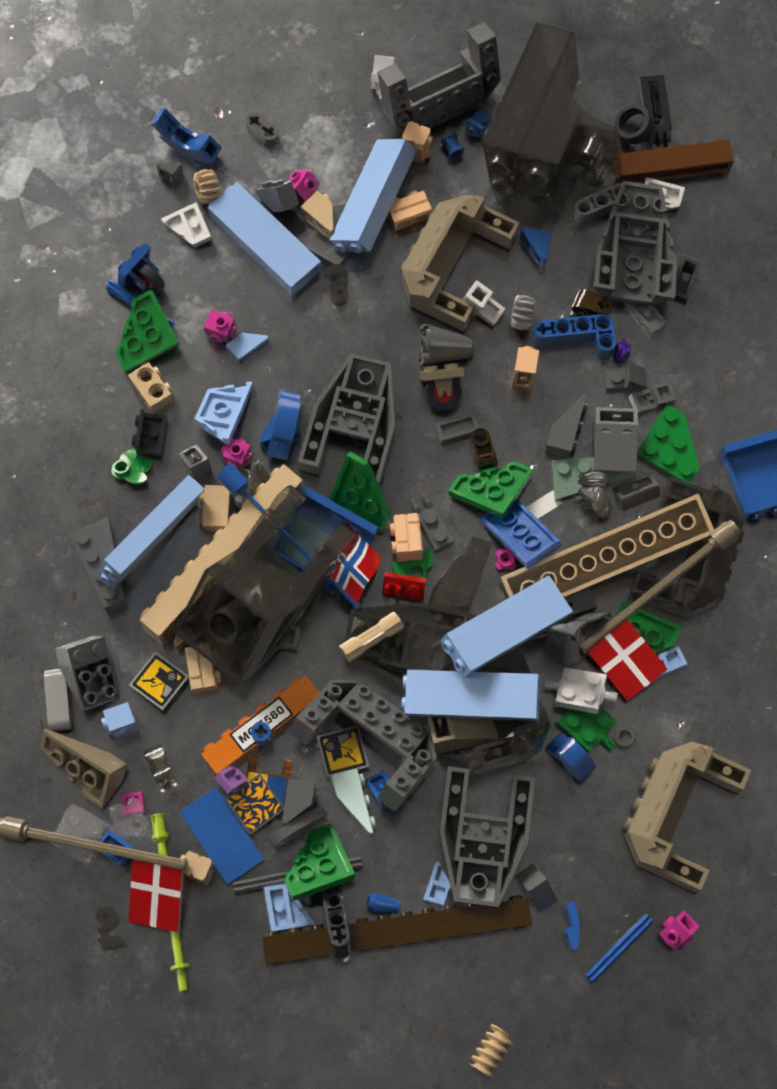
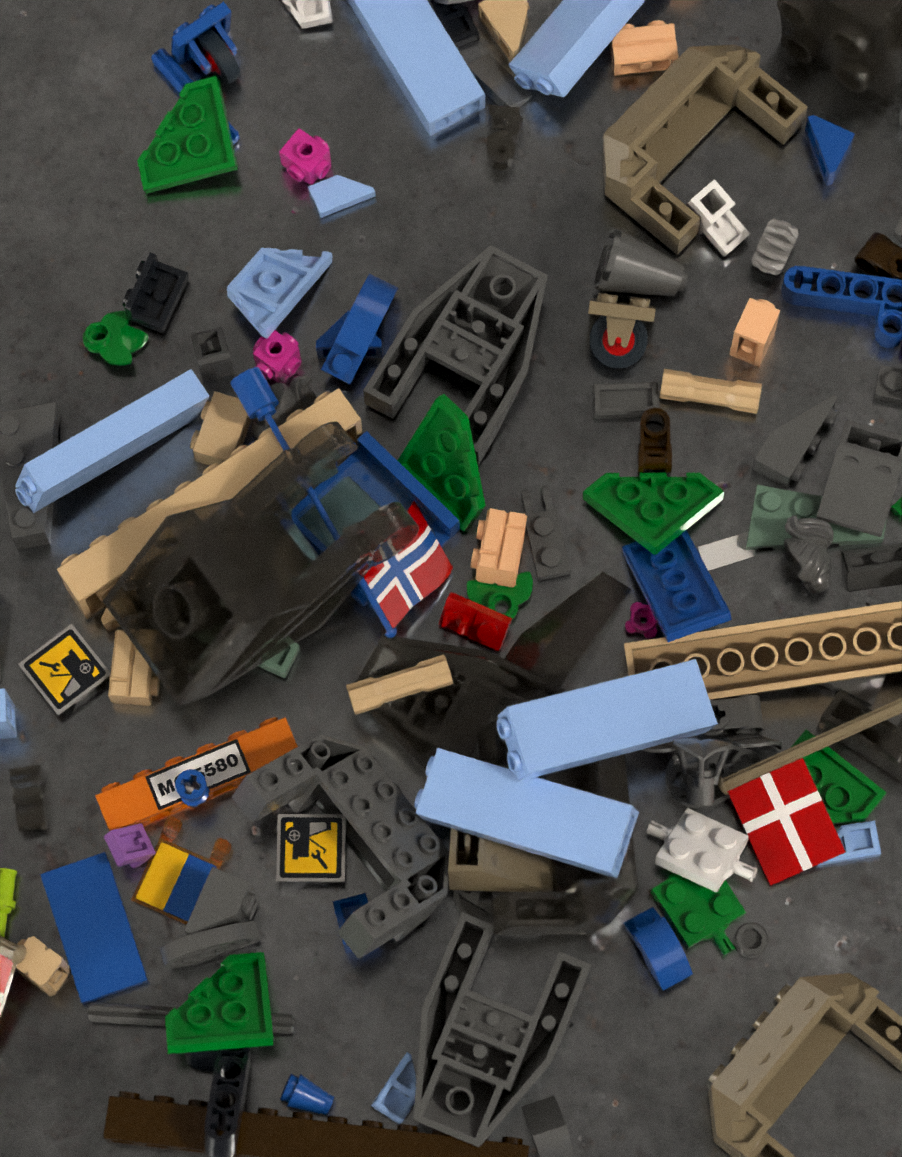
camera: 20 degrees right, 0 degrees up
tan brick [128,362,173,414] -> none
tile [224,773,284,835] -> none
light blue wing [263,884,314,931] -> none
light aqua slope [332,769,376,836] -> none
none -> tan axle [660,369,762,414]

